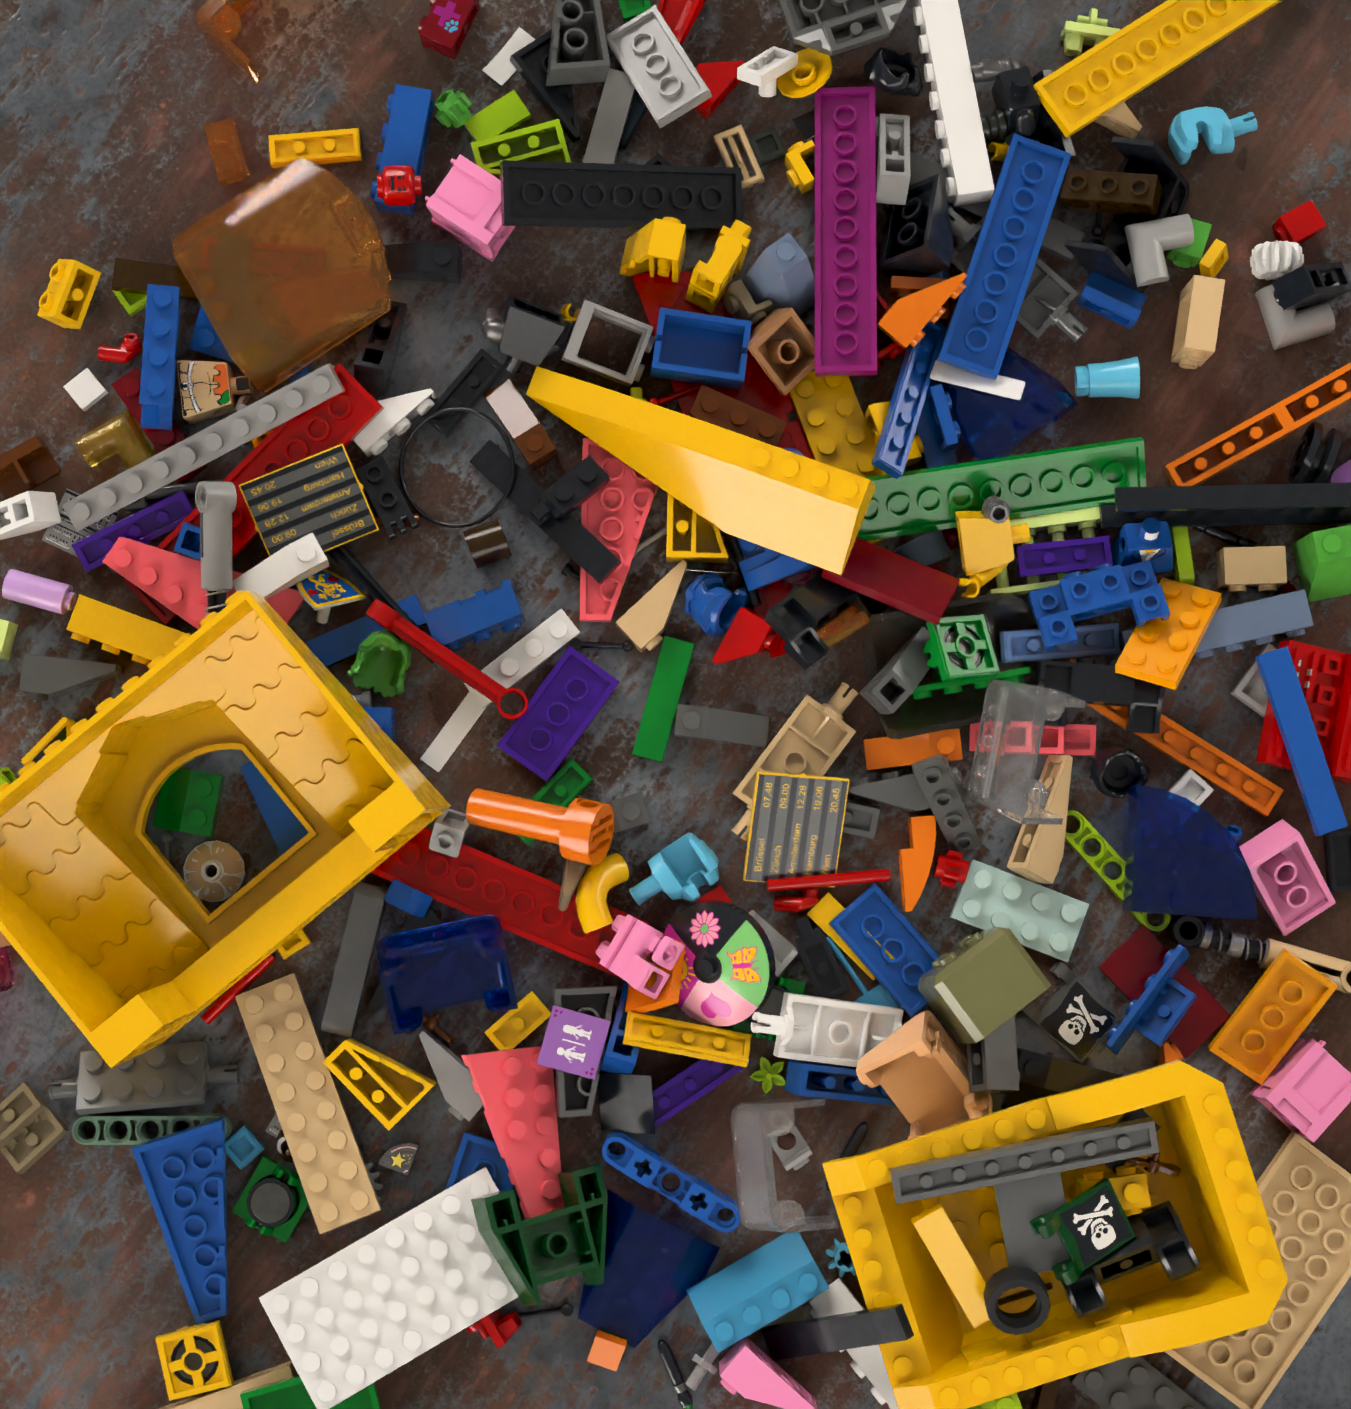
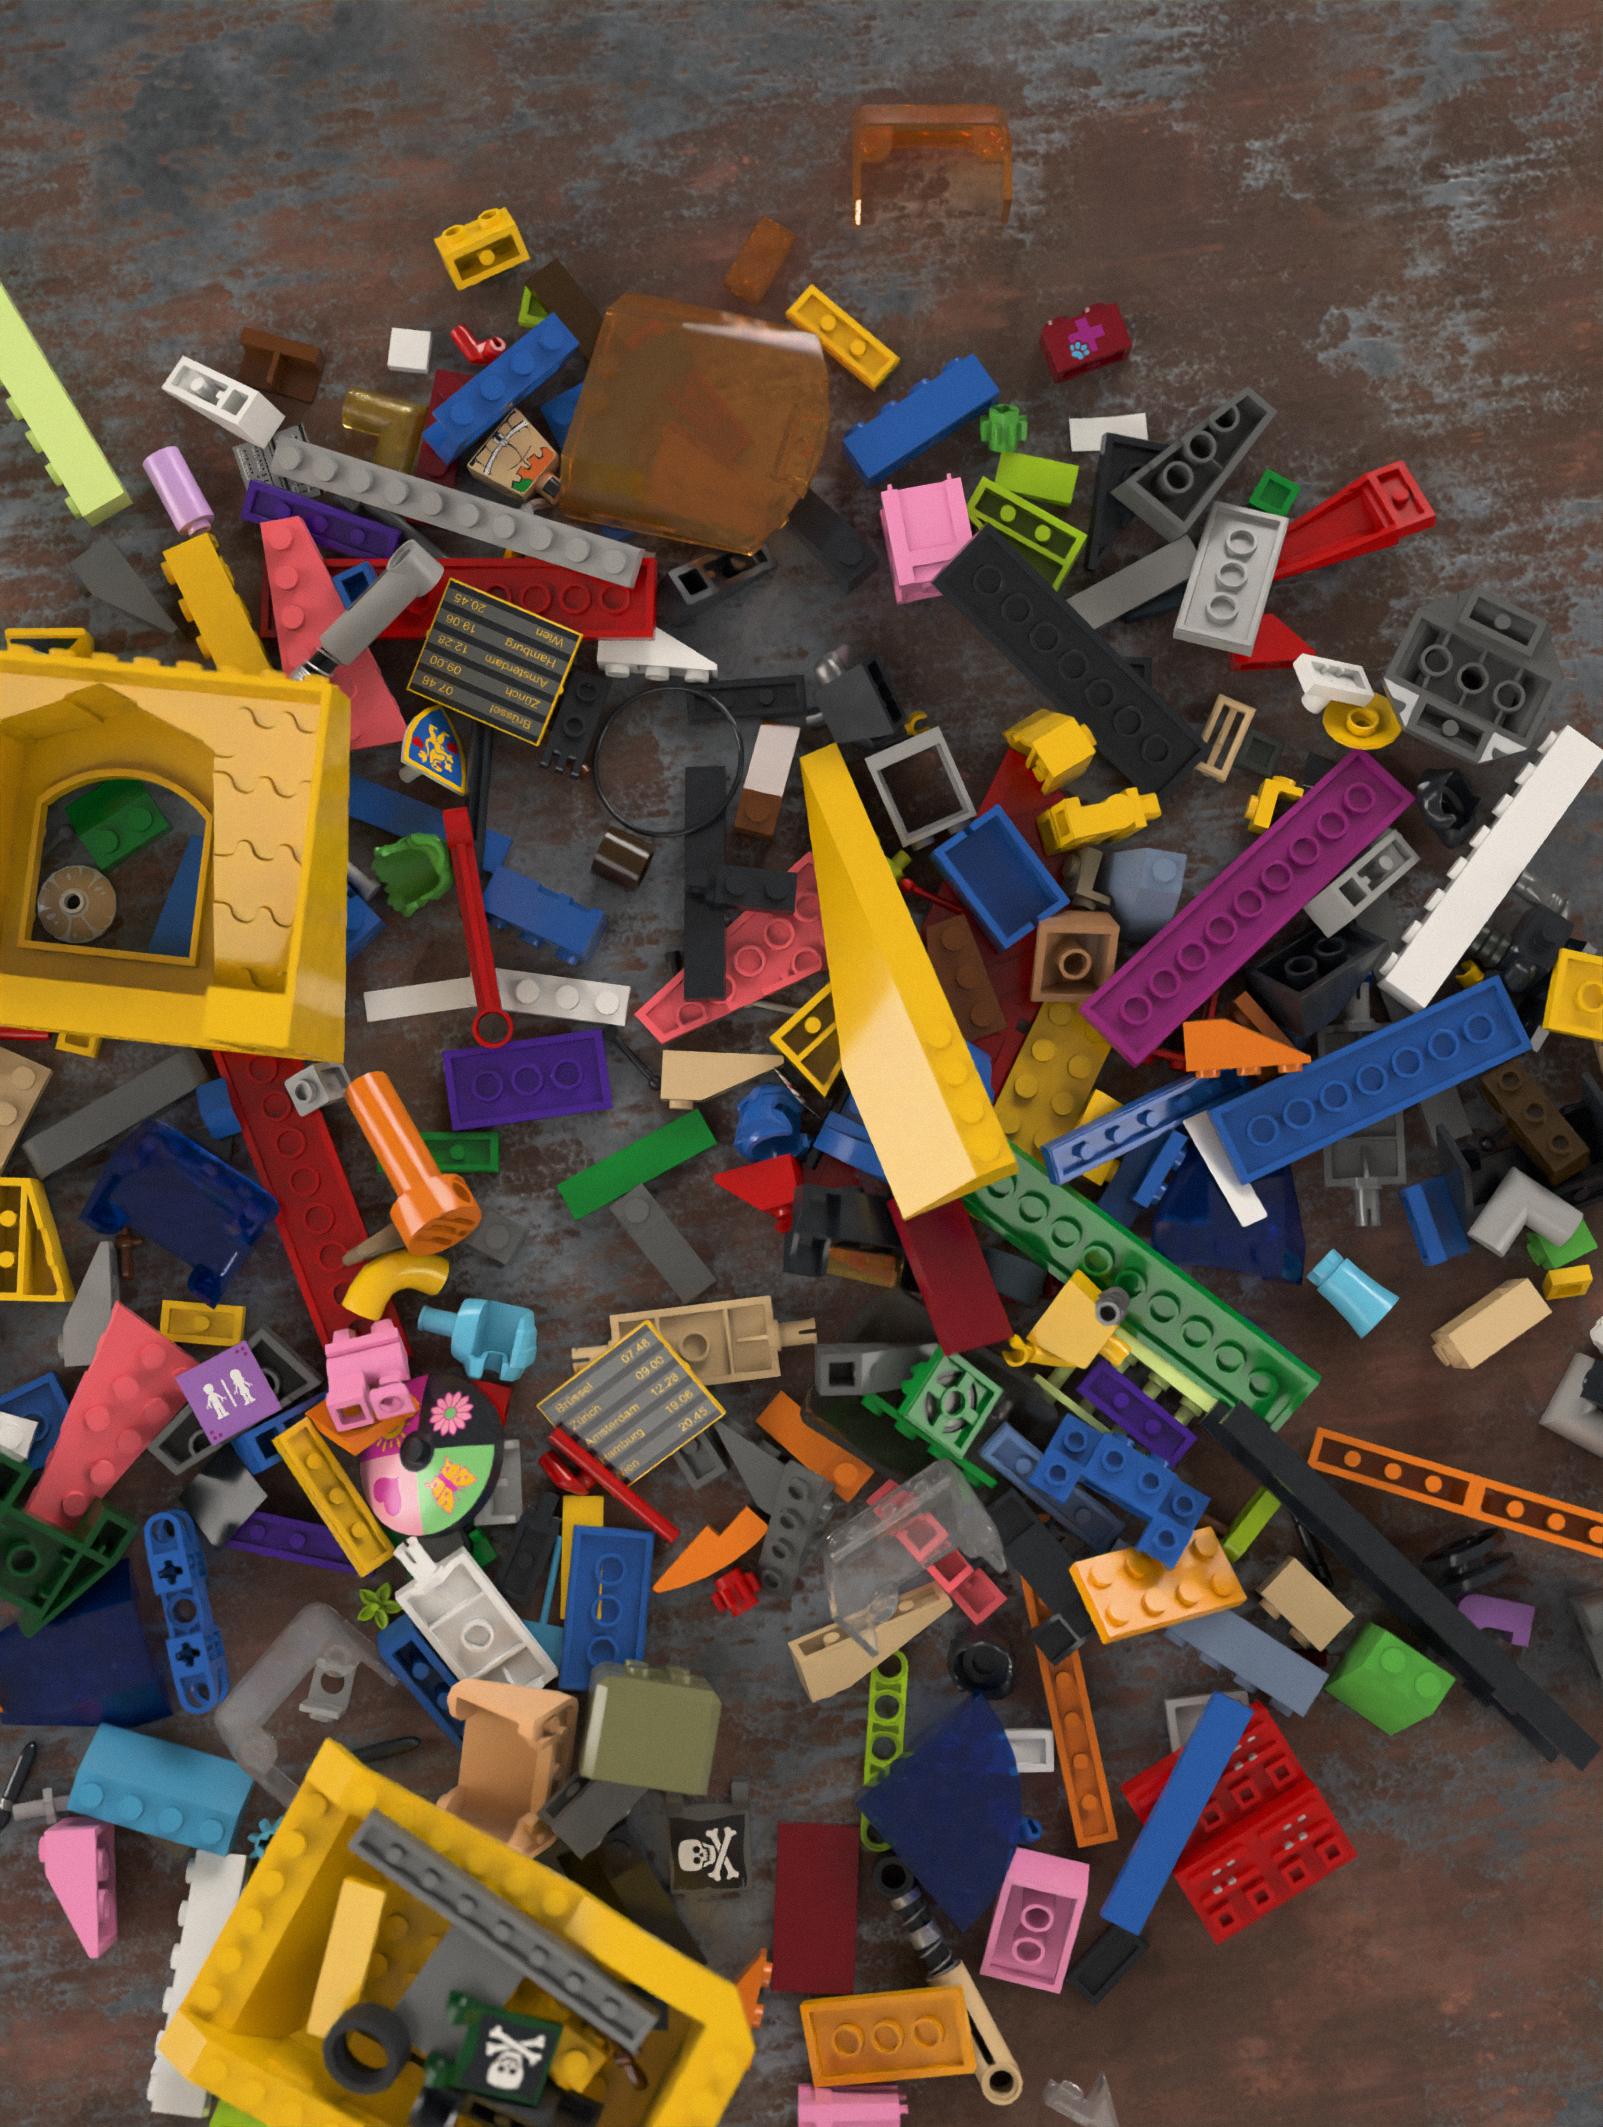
camera: 45 degrees right, 0 degrees up
white slope [233,532,329,600] -> none
red head [377,165,422,206] -> none
black tile [762,1304,914,1361] -> none
light aqua plate [950,859,1089,963] -> none
blue bracket [1106,944,1197,1055] -> none
blue torso [1111,518,1173,573] -> none

